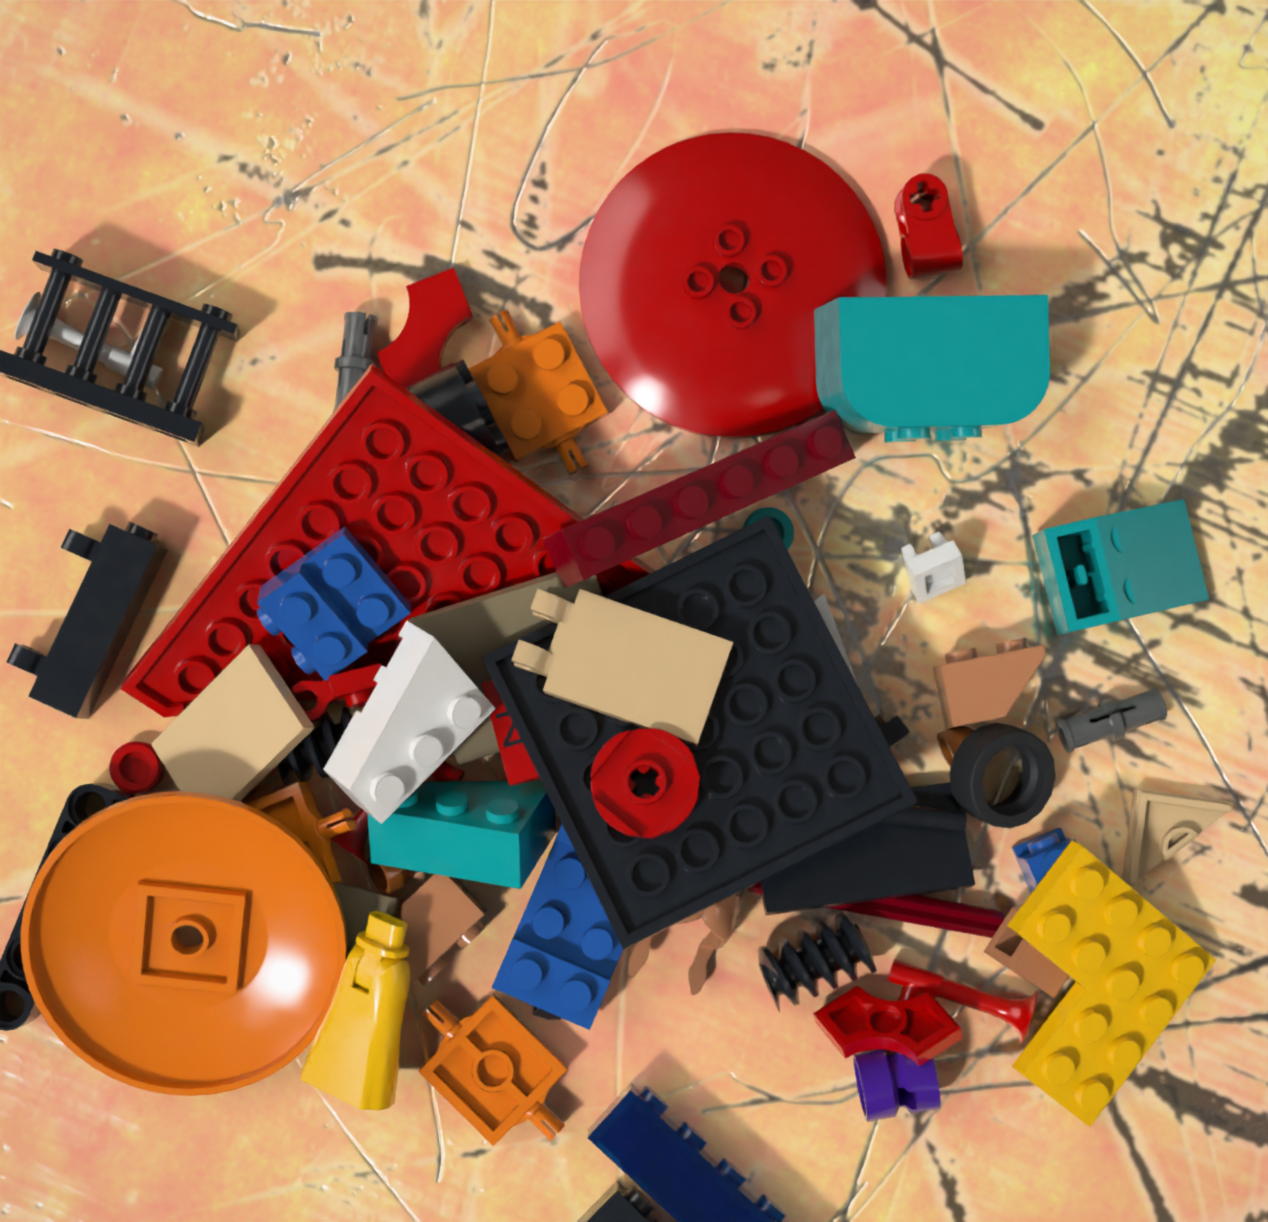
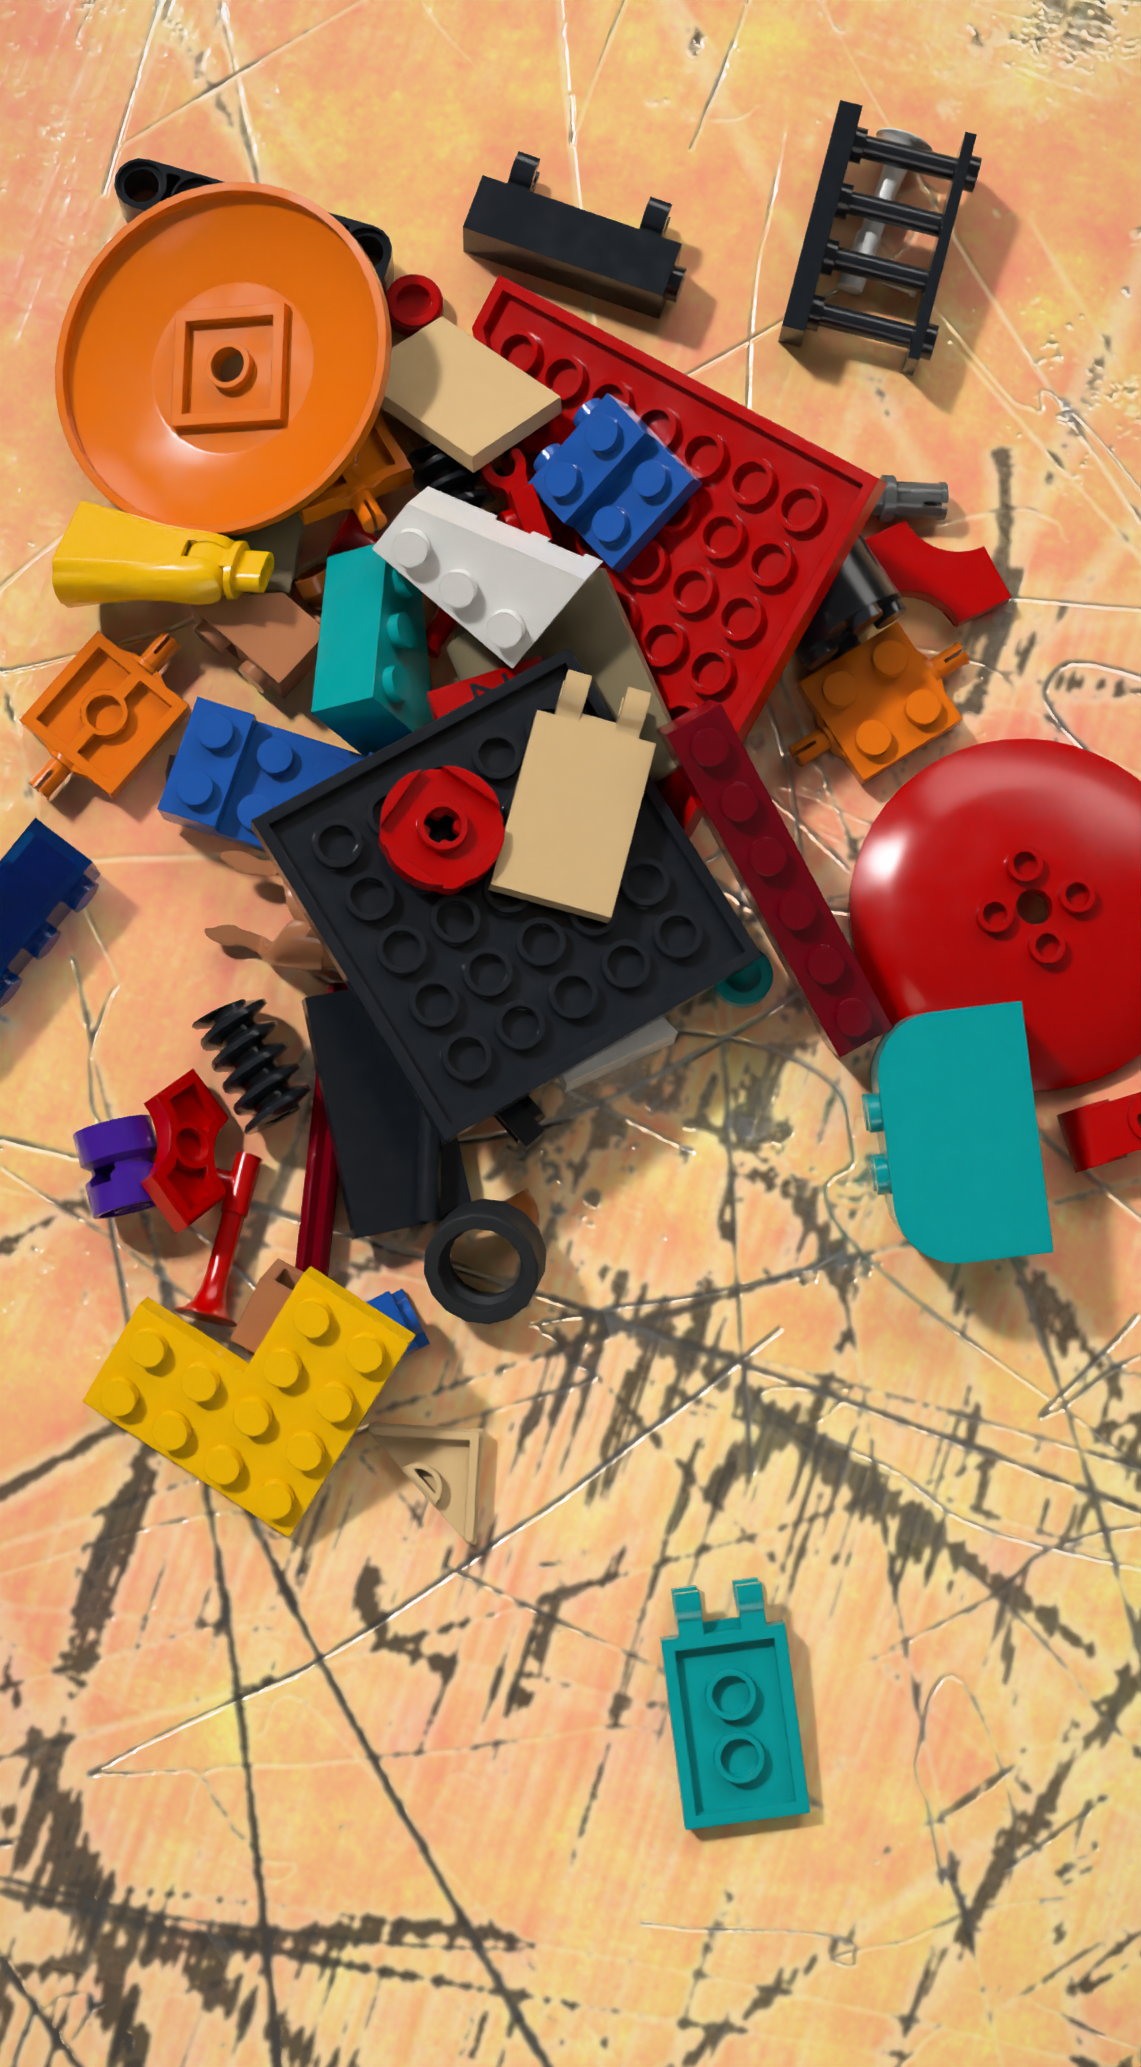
camera: 80 degrees right, 5 degrees down
white tile [901,532,966,604] -> none
nougat slope [933,638,1046,728] -> none
teal slope [1032,499,1210,636] -> none
dark grey pin [1056,687,1167,753] -> none

